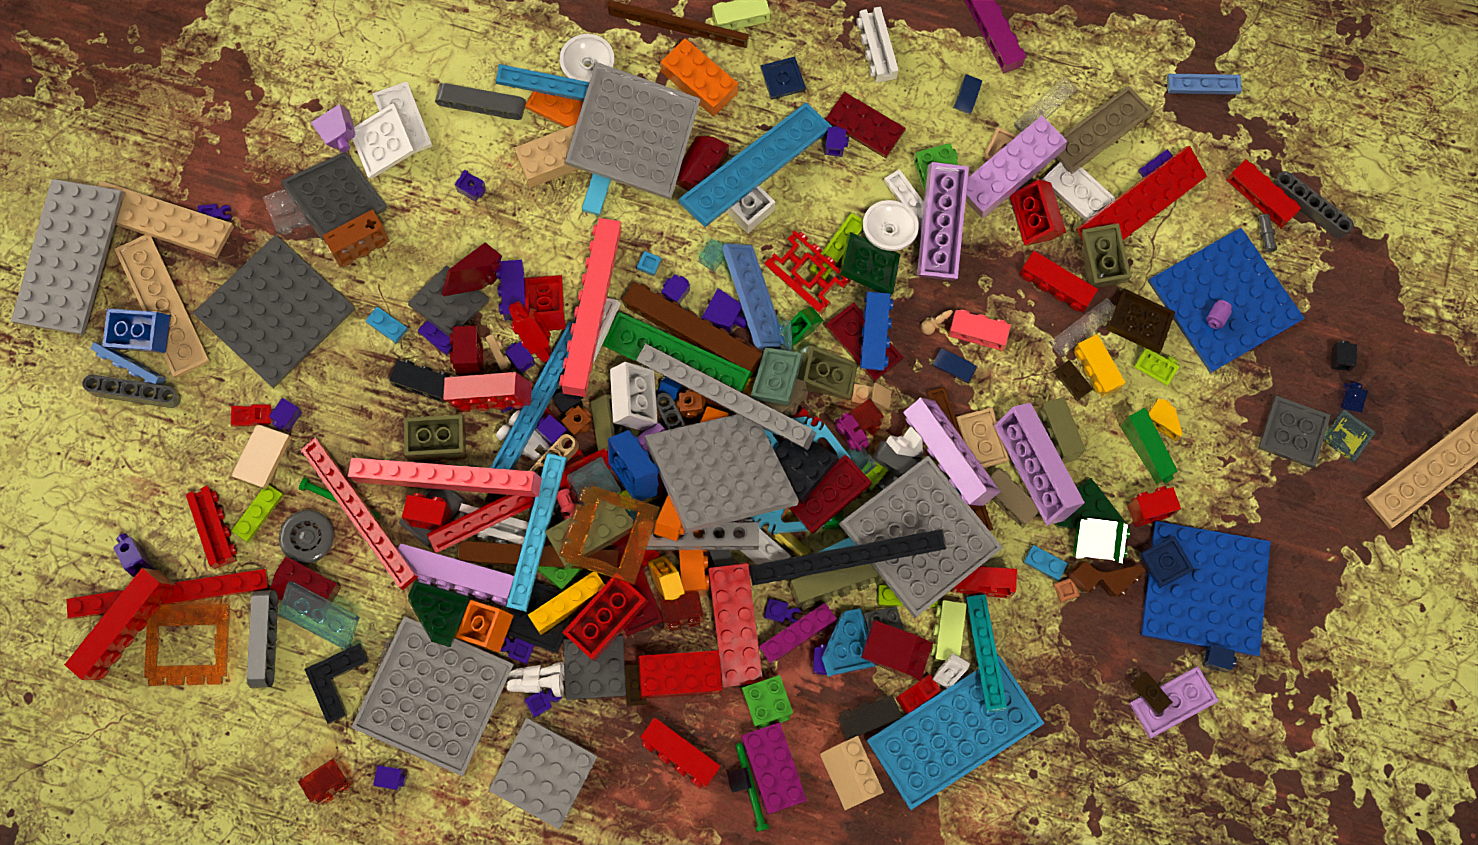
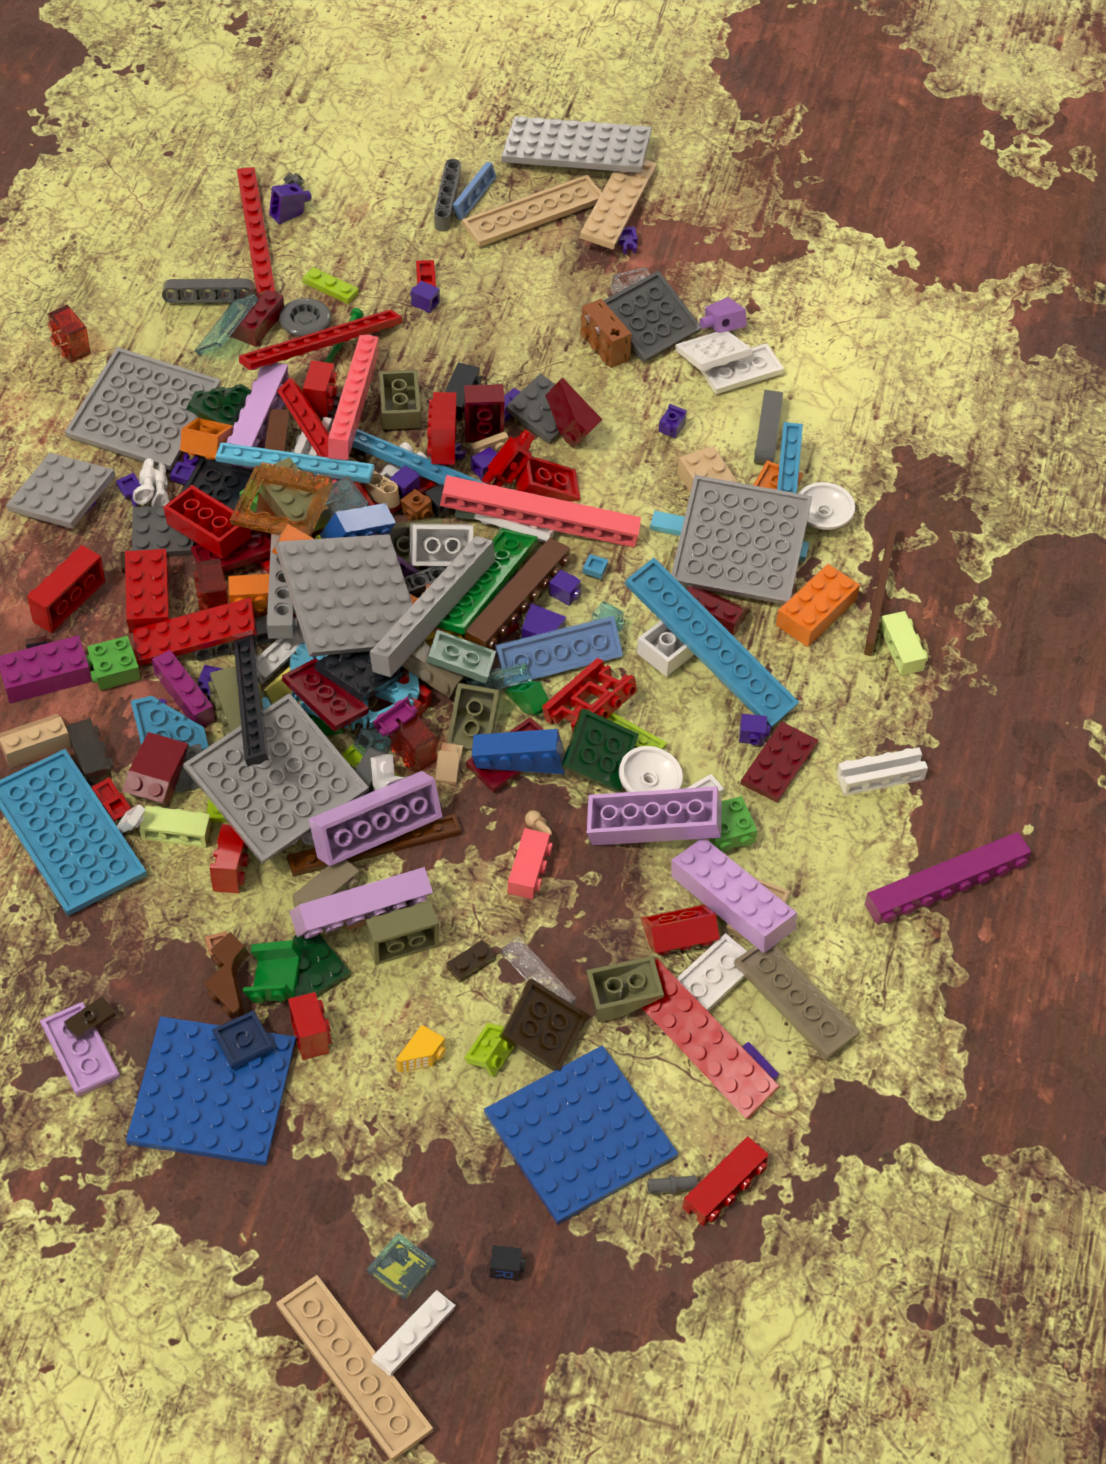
camera: 90 degrees right, 20 degrees down
red brick [64,568,175,680] -> none
blue brick [102,309,170,353] -> none
clear orange hinge [144,604,230,686] -> none
red brick [185,486,238,569] -> none
dark grey plate [193,235,356,389] -> none
tan tile [231,424,291,489] -> none
black plate [304,643,369,724] -> none
dark azure plate [365,307,408,344] -> none
dark purple brick [373,765,407,791] -> none
dark purple brick [497,259,525,321] -> none
yellow brick [528,571,605,635] -> none
yellow brick [647,555,685,600] -> none
dark blue tile [760,57,806,100] -> none
dark blue slope [932,349,977,384] -> none
dark blue slope [953,74,983,115] -> none
tan tile [956,407,1010,469] -> none
teal plate [966,594,1007,713] -> none
clear plate [1013,77,1077,132] -> none
red brick [1019,251,1098,313] -> none
dark azure plate [1023,545,1068,581] -> none
yellow brick [1074,334,1126,397] -> none
green slope [1120,408,1178,485] -> none
medium blue plate [1167,74,1242,95] -> none
dark blue brick [1203,645,1237,672] -> none
medium lavender brick [1206,300,1232,329] -> none
dark grey plate [1258,395,1331,469] -> none
dark grey beam [1273,171,1354,239] -> none
clear blue bracket [1341,382,1368,413] -> none
none -> dark grey gear [283,172,305,190]
none -> white plate [371,1290,455,1377]

